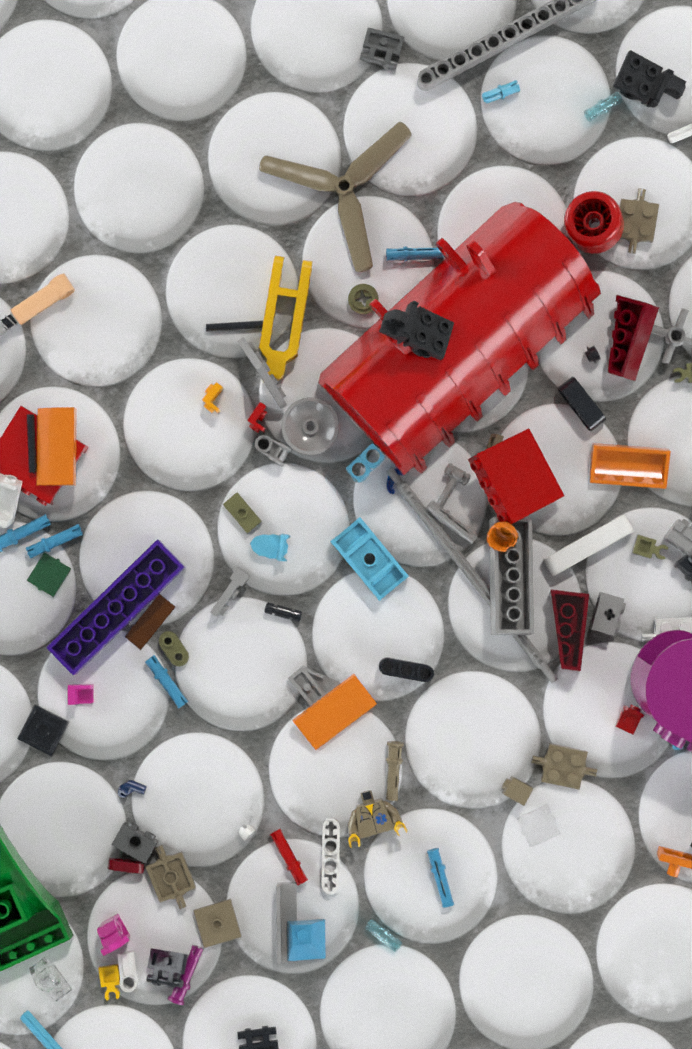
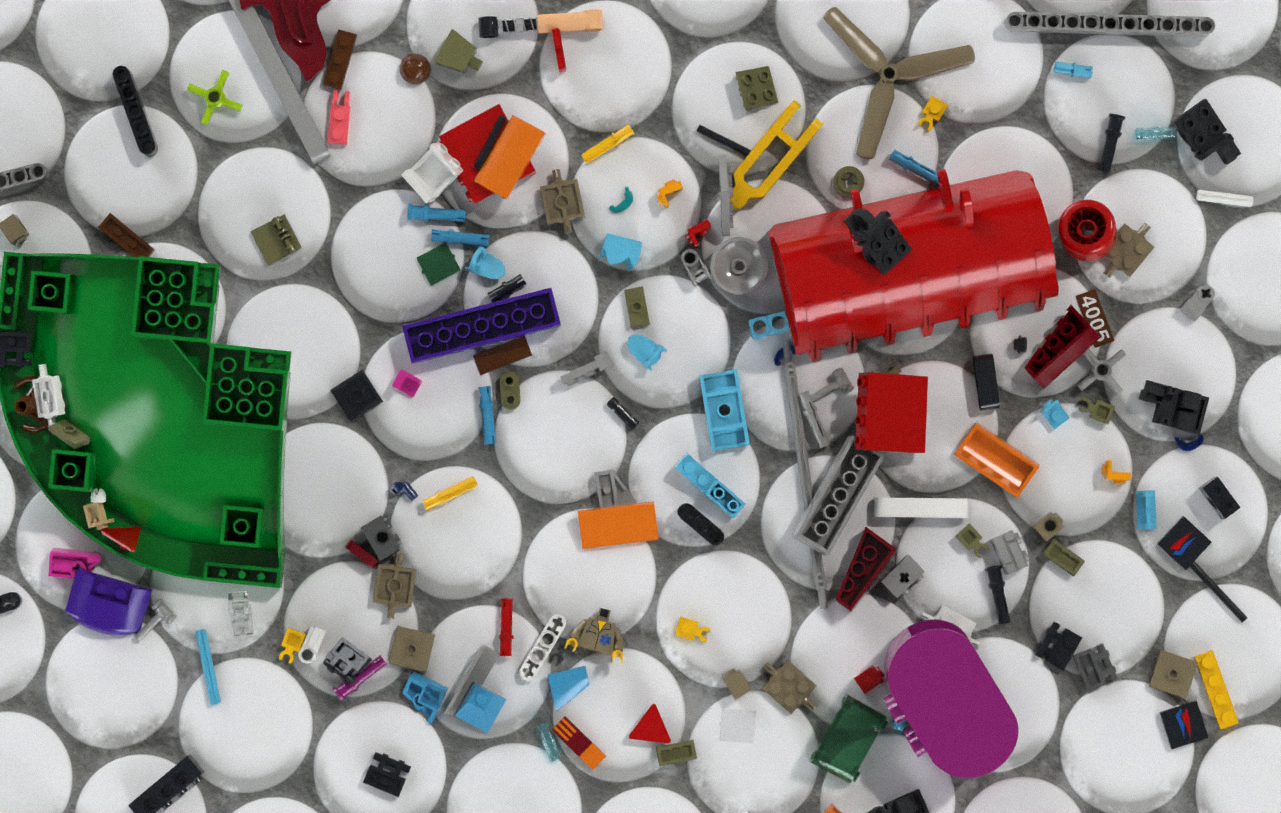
camera: 25 degrees right, 0 degrees up
dark pink piece [97,914,130,956] -> none
white hinge [239,824,256,841] -> none
dark tan pin [386,741,404,801] -> none
dark azure pin [427,848,454,908] -> none
orange hair [486,522,518,552] -> none
none -> dark azure slope [403,672,448,724]
none -> yellow axle [422,476,478,511]
none -> medium azure piece [465,245,505,279]
none -> black pin [487,274,526,303]
none -> dark tan plate [540,169,585,234]
none -> dark azure slope [548,666,590,710]
none -> red tile [552,28,567,72]
none -> tile [552,716,606,770]
none -> yellow axle [582,124,635,163]
none -> medium azure piece [598,233,642,271]
none -> teal piece [609,187,633,213]
none -> red piece [629,704,671,744]
none -> olive plate [656,740,697,767]
none -> medium azure slope [674,453,745,518]
none -> yellow plate [675,616,711,641]
none -> olive hinge [735,66,778,111]
none -> clear green windscreen [809,693,888,784]
none -> yellow plate [918,96,948,132]
none -> medium azure bracket [1040,399,1070,429]
none -> reddish brown sticker [1076,289,1115,348]
none -> black pin [1098,113,1126,173]

